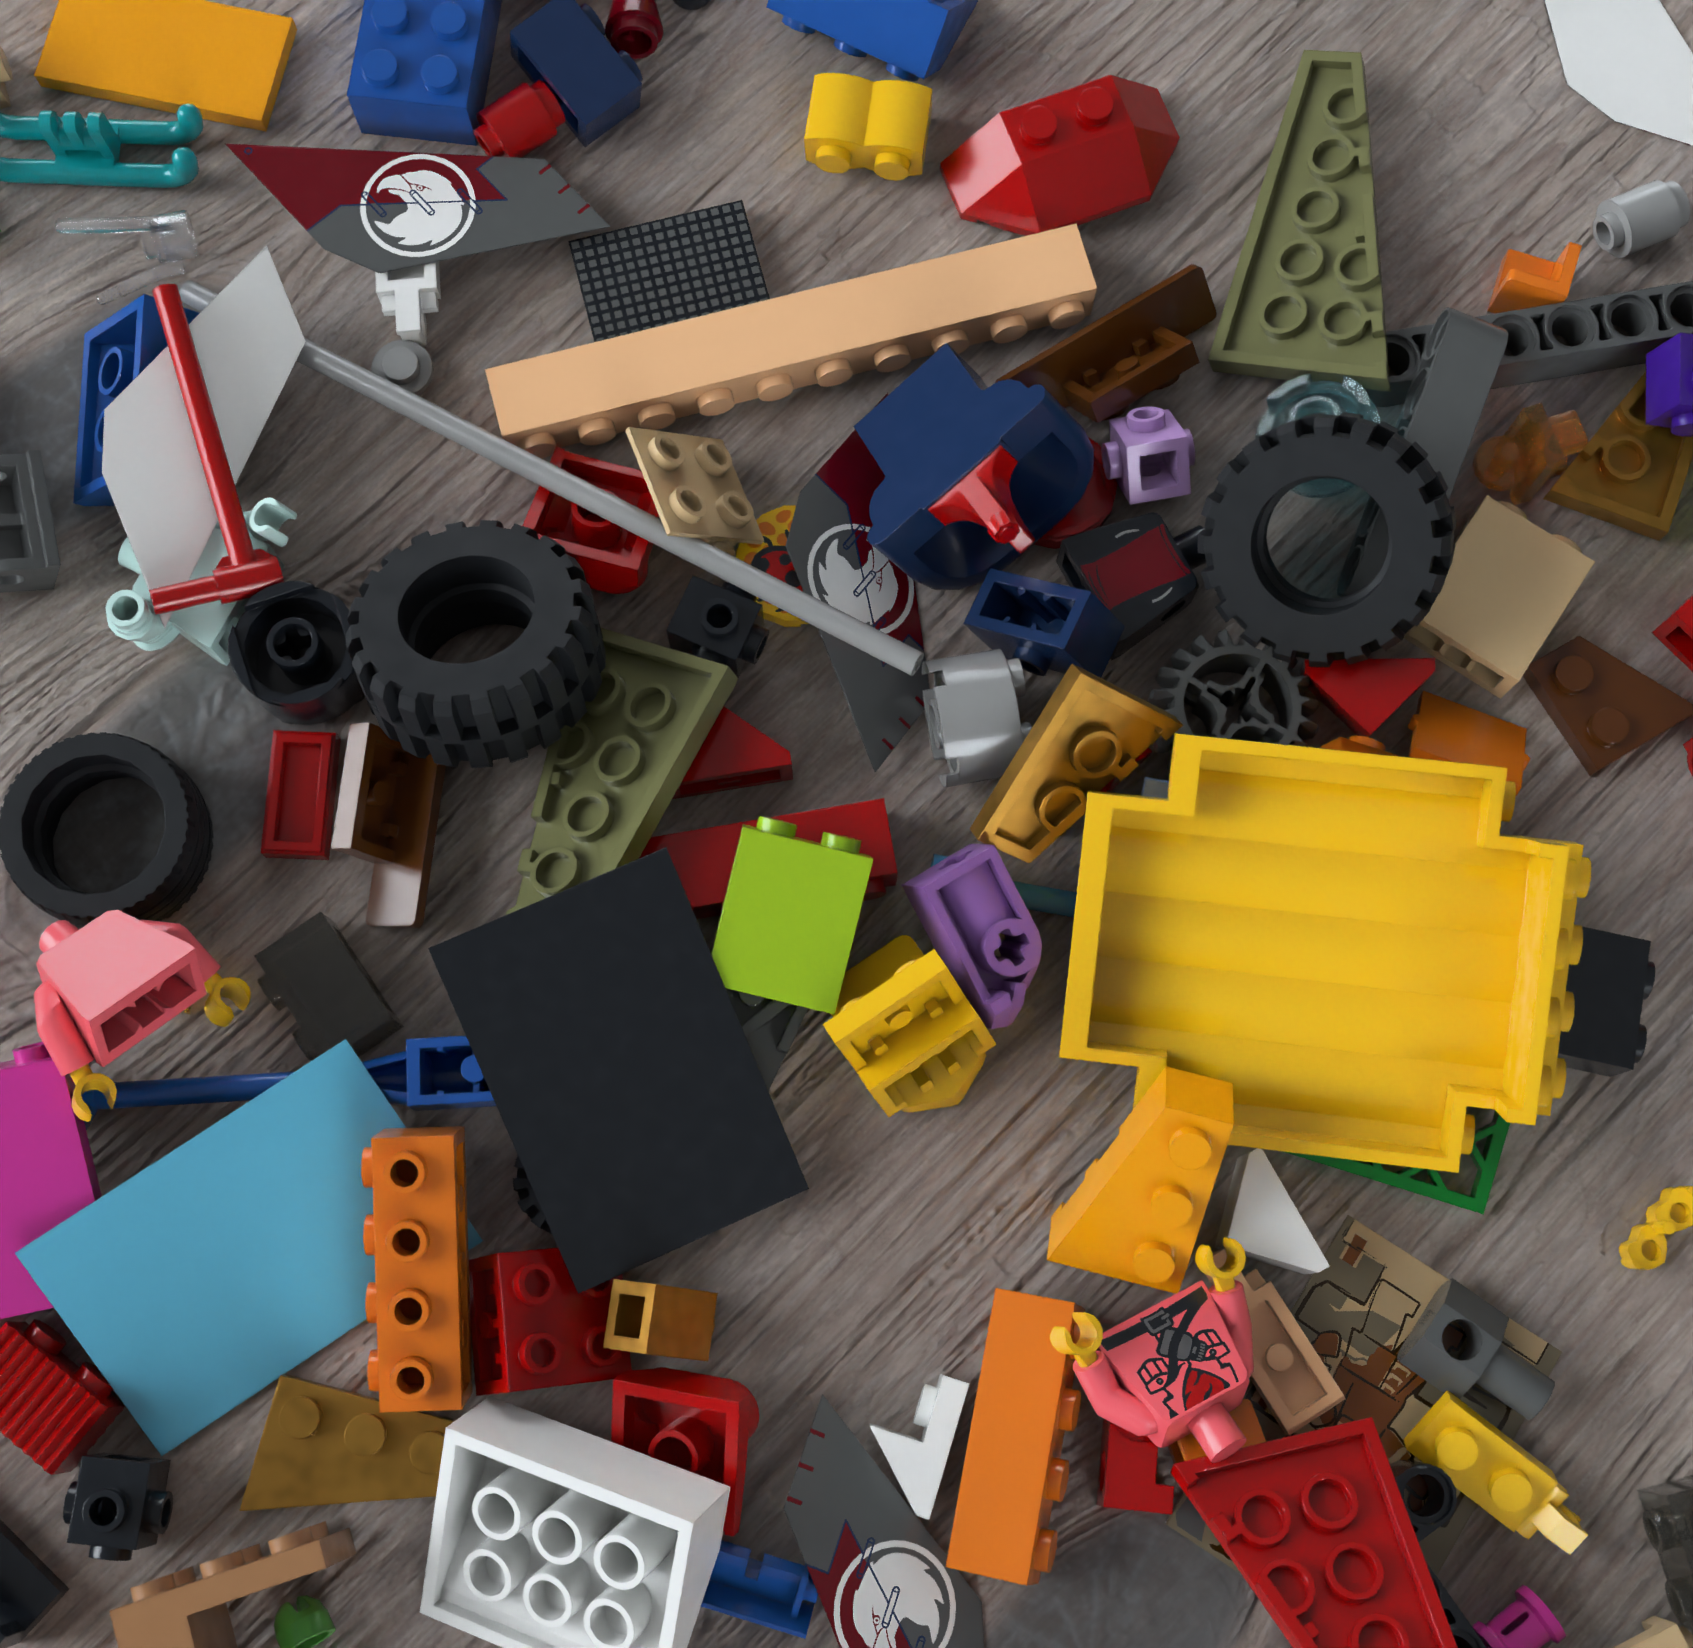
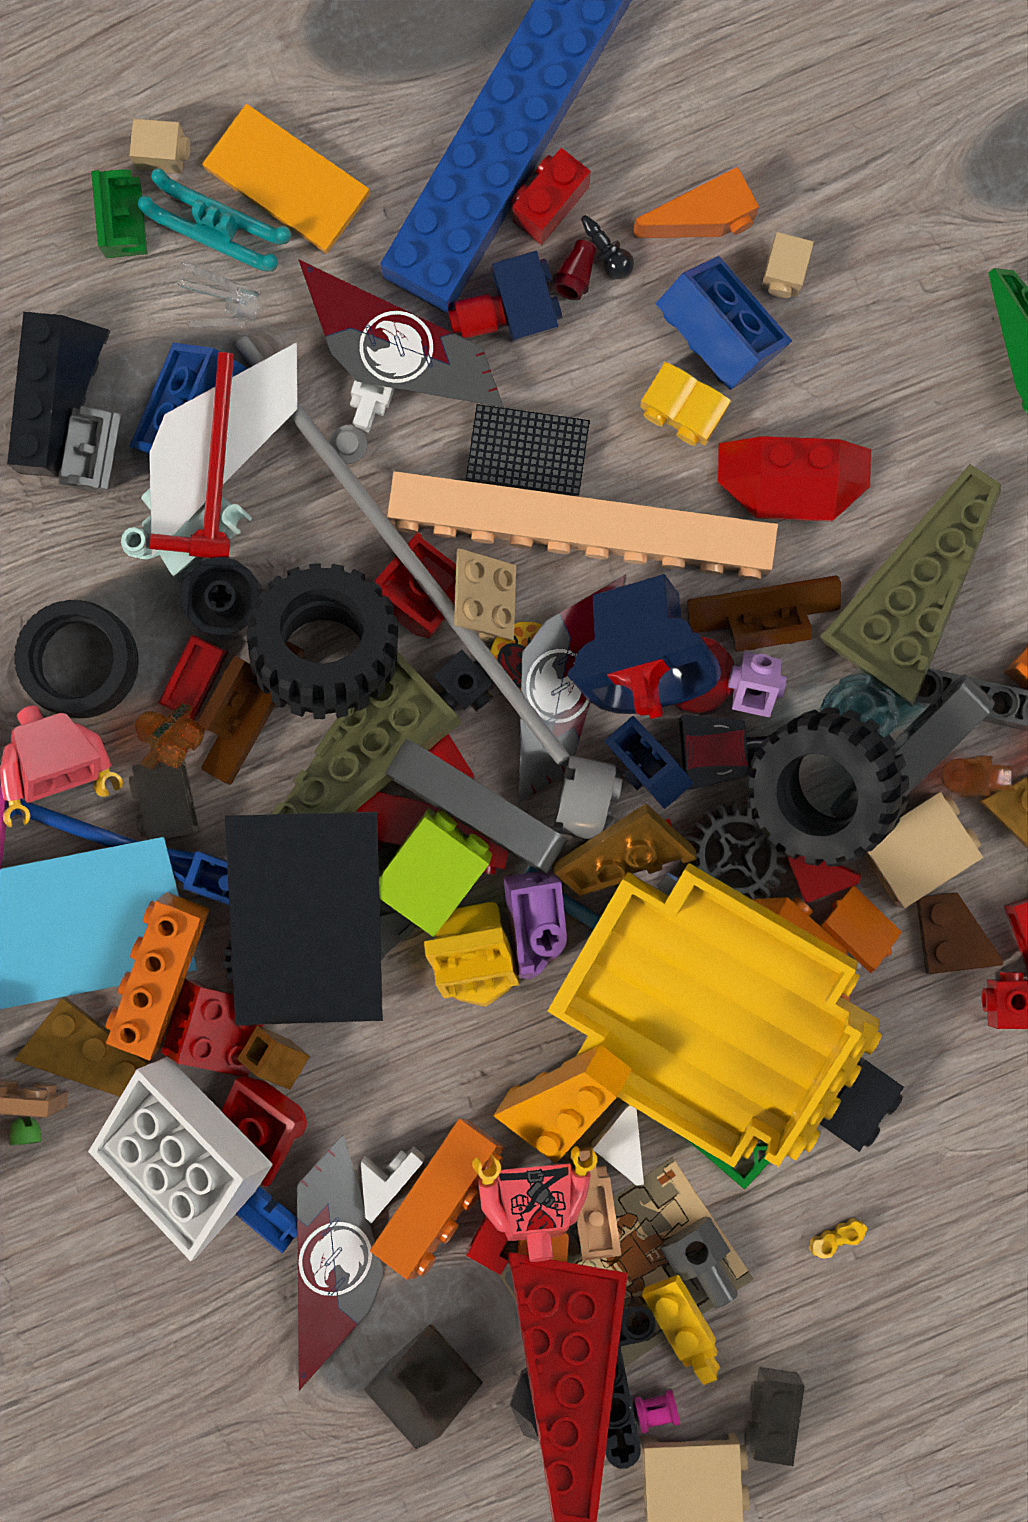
camera: 25 degrees right, 10 degrees up
none -> clear orange hips [135,703,206,770]
none -> dark grey beam [385,739,567,874]

